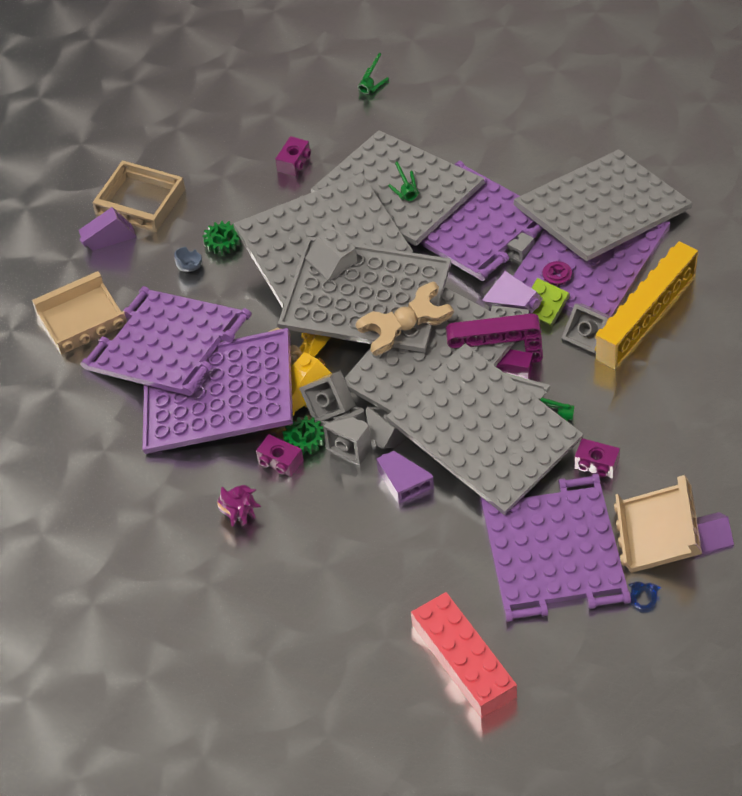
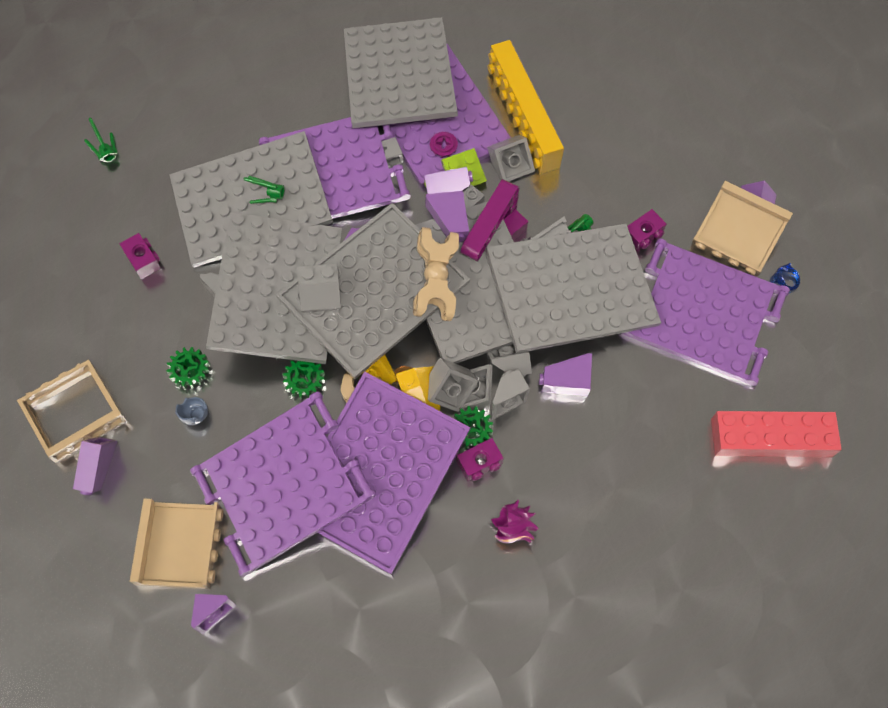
camera: 65 degrees left, 15 degrees up
none -> medium lavender slope [191,594,236,635]
none -> green gear [282,361,325,399]
none -> medium lavender slope [425,191,469,242]

